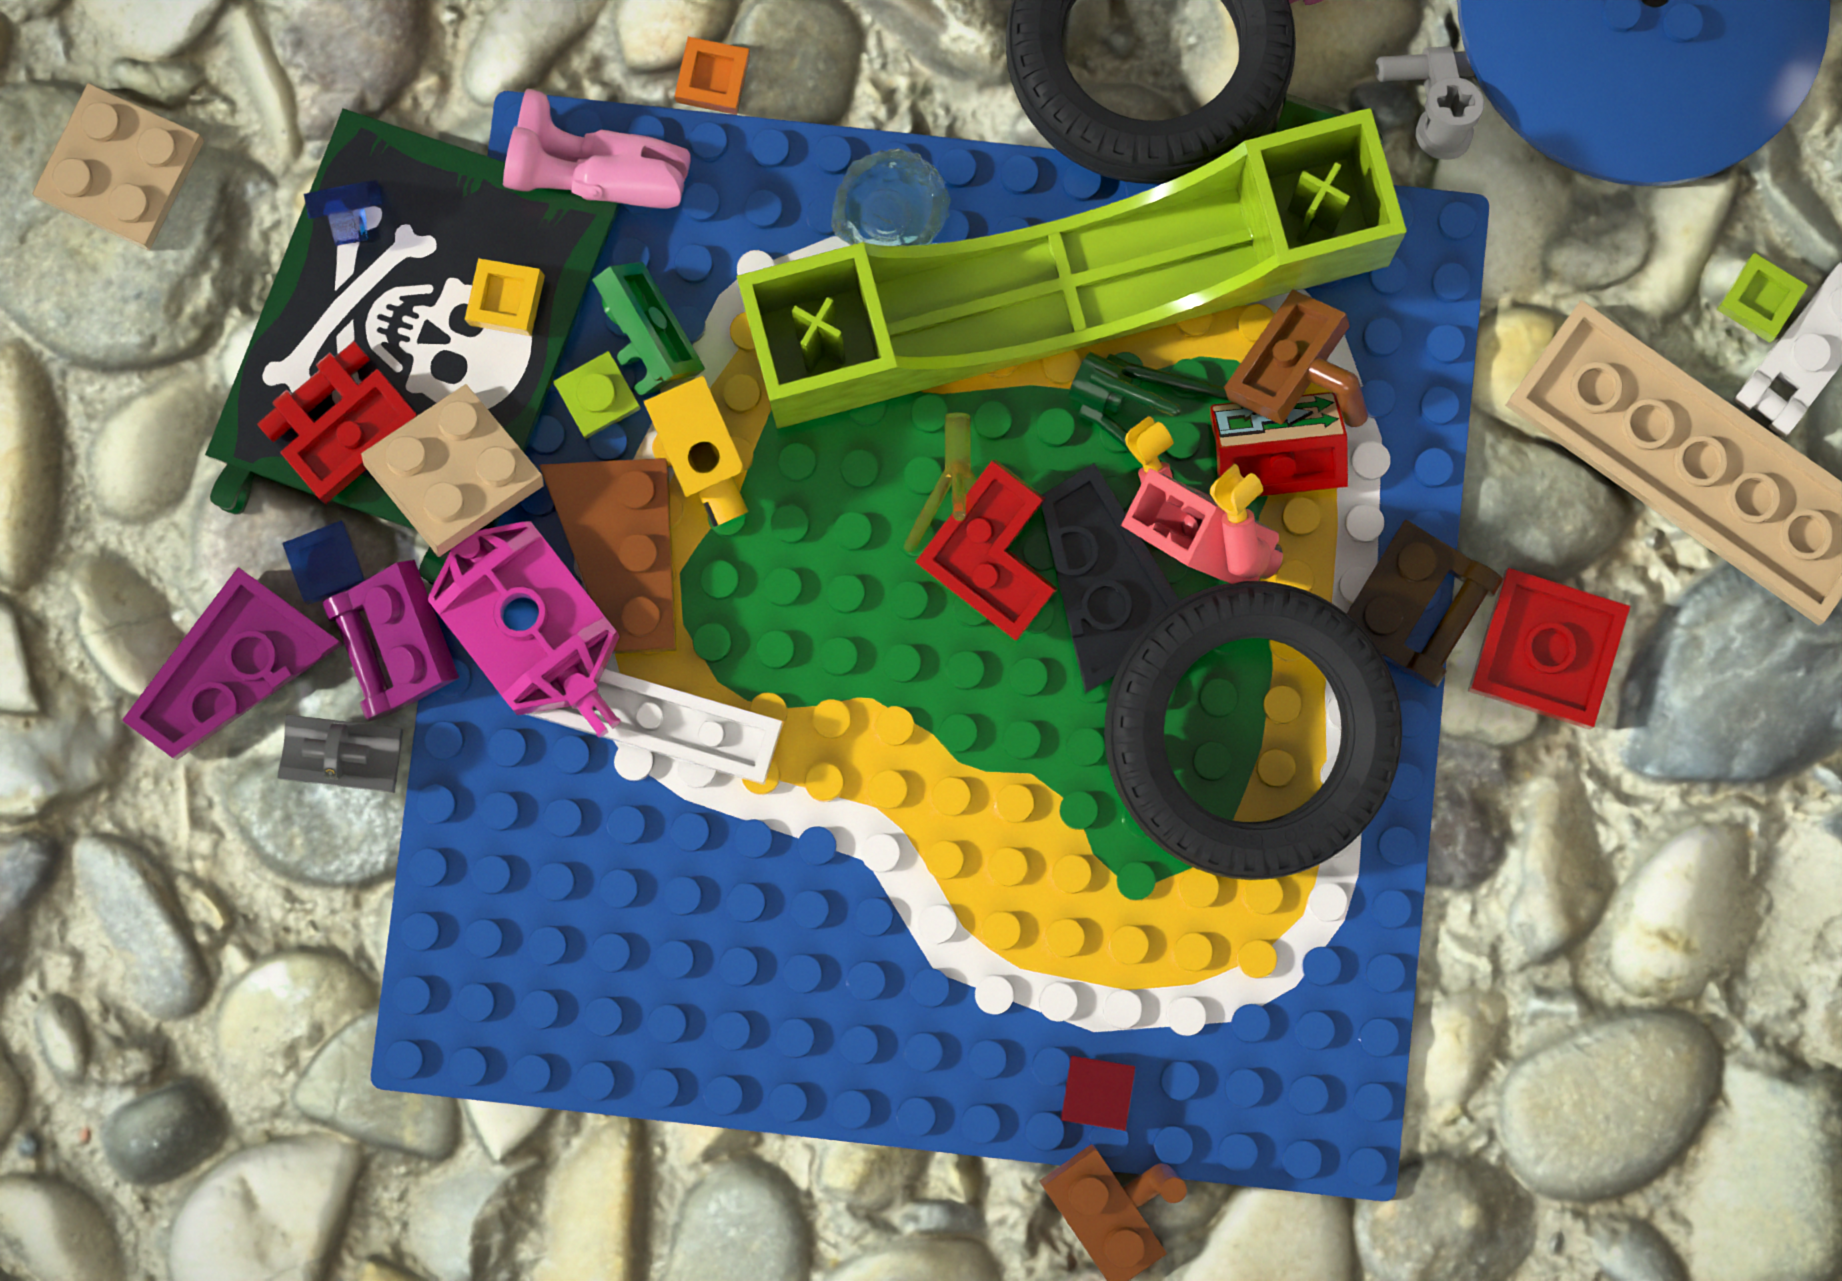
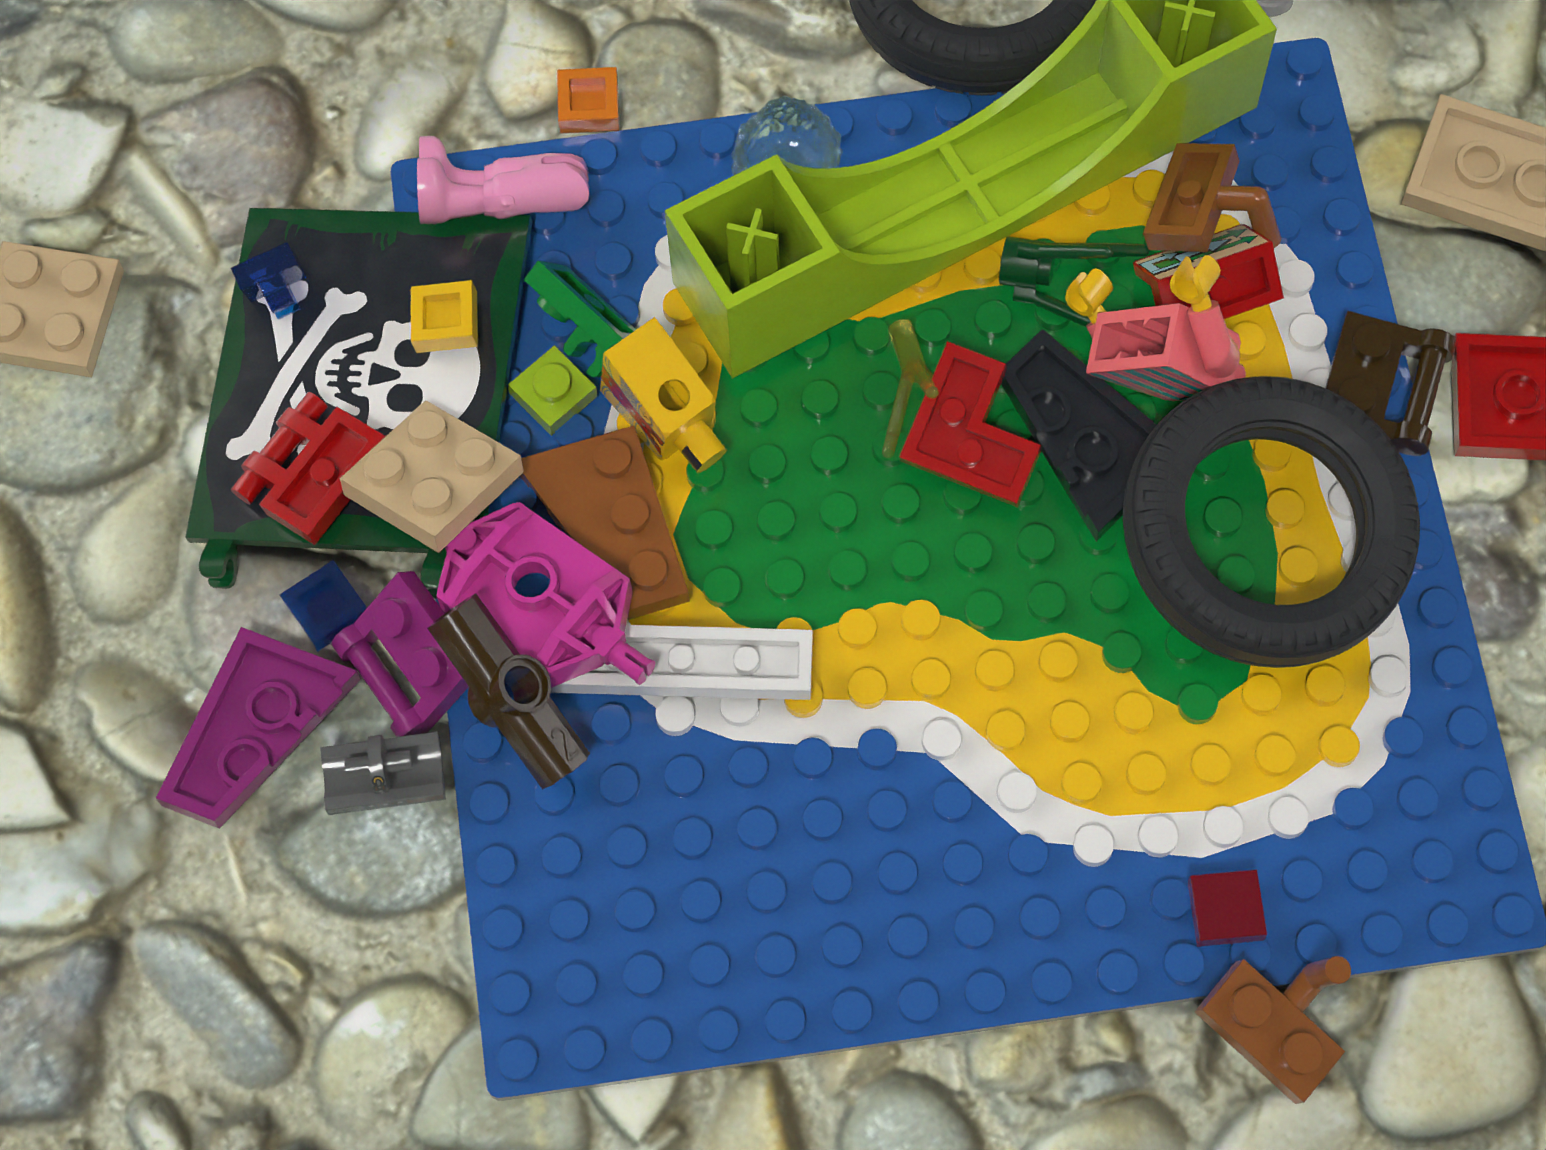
camera: 15 degrees left, 15 degrees down
none -> dark brown piece [427,593,590,790]

